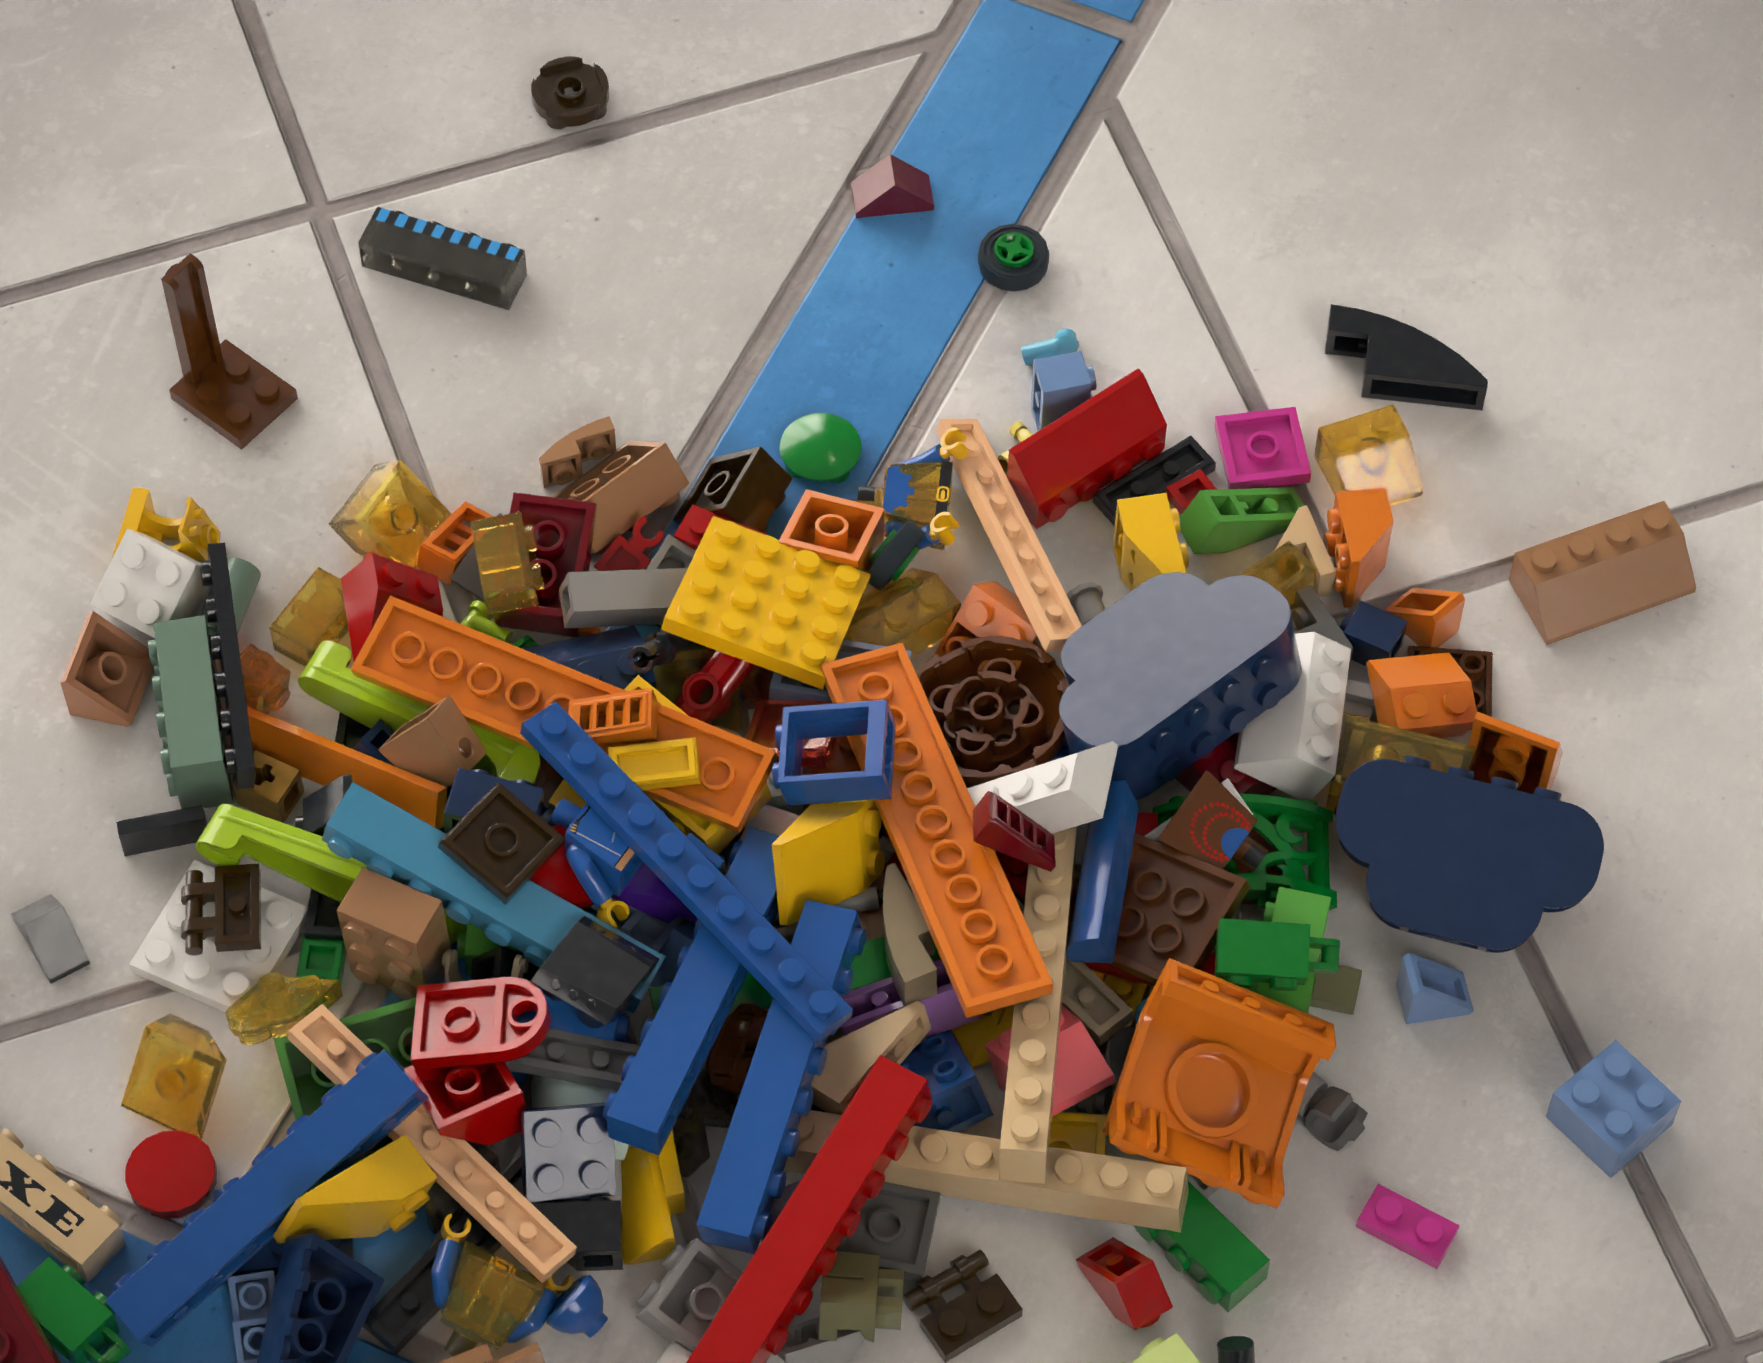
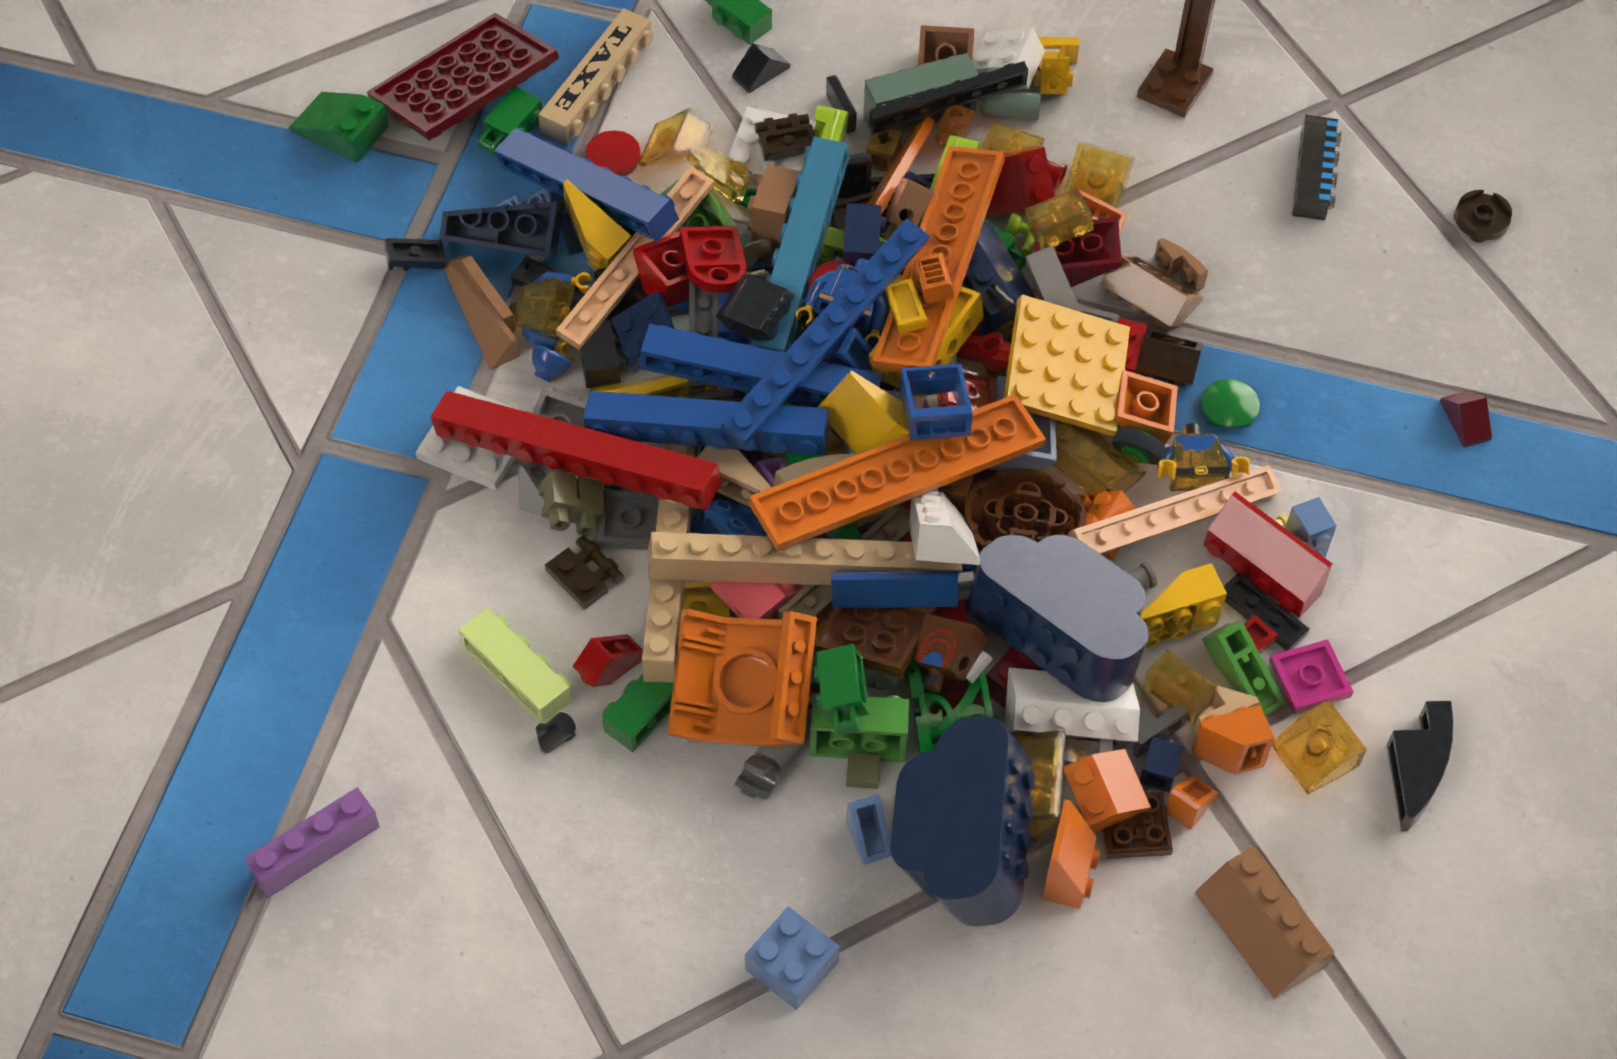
camera: 80 degrees right, 0 degrees up
dark brown plate [438,782,565,905] -> none
red plate [594,516,665,571] -> none
dark red slope [973,791,1056,872] -> none
black wheel [978,224,1050,292] -> none
medium azure arm [1021,328,1079,366] -> none
dark pink plate [1356,1184,1460,1269] -> none

